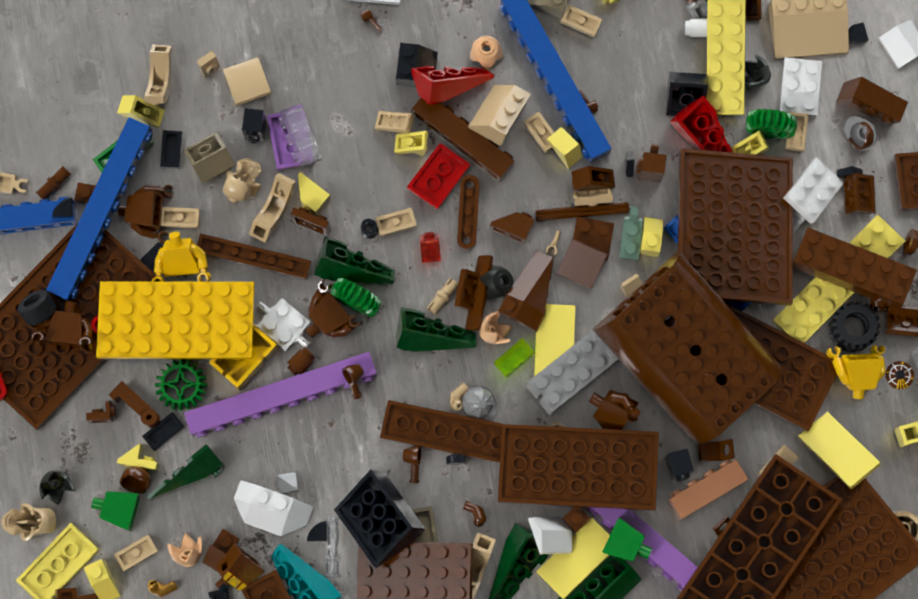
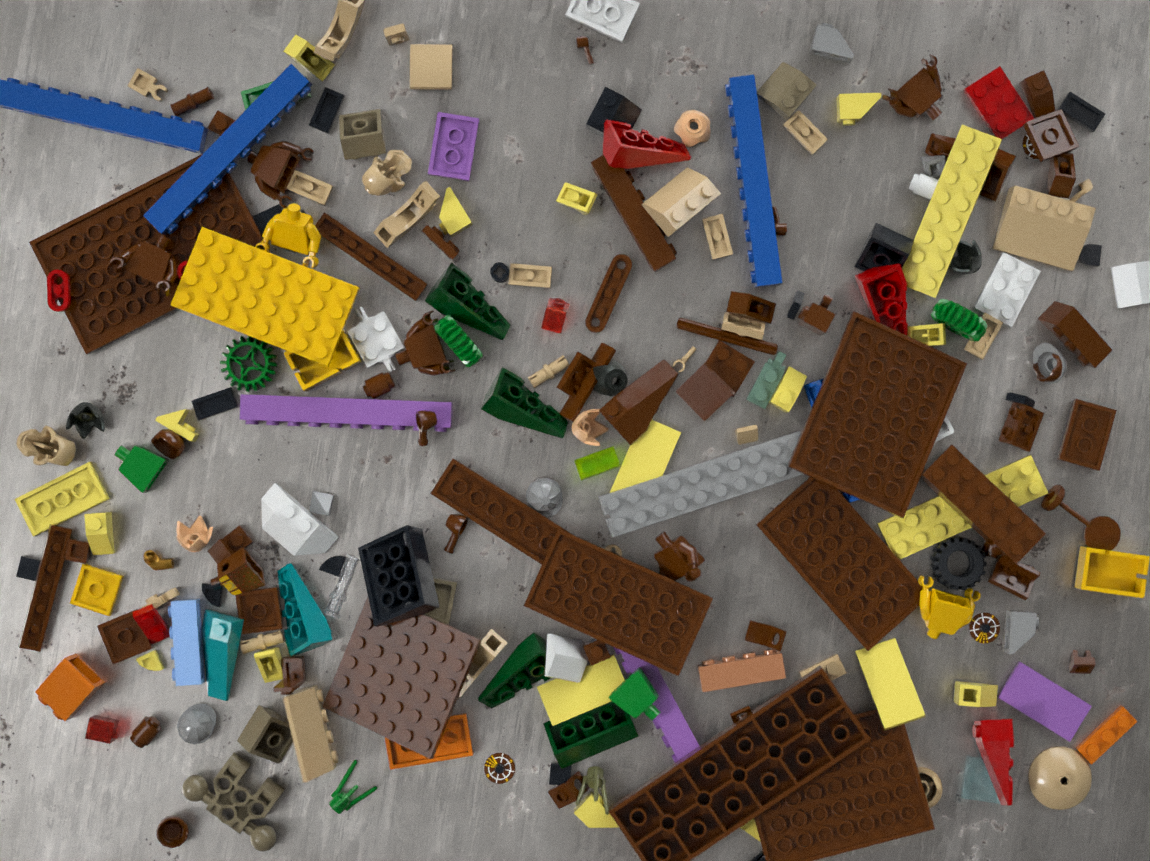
camera: 30 degrees right, 10 degrees up
black tyre [17,290,57,326] -> none
black tile [52,197,73,218] -> none
reddish brown bracket [86,400,116,423] -> none
reddish brown leg [109,381,161,428] -> none
tan plate [114,534,159,572] -> none
dark green wedge [147,444,225,501] -> none
black brick [242,108,267,144] -> none
clear brick [279,103,322,167] -> none
tan plate [374,111,414,133] -> none
red plate [407,143,471,210] -> none
black tile [446,455,466,465] -> none
tan arm [450,383,469,411] -> none
reddish brown arm [463,500,486,527] -> none
reddish brown slope [490,212,534,244] -> none
light yellow slope [547,127,583,169] -> none
reddish brown slope [592,251,782,444] -> none
black brick [665,448,694,482] -> none
white plate [783,157,843,224] -> none

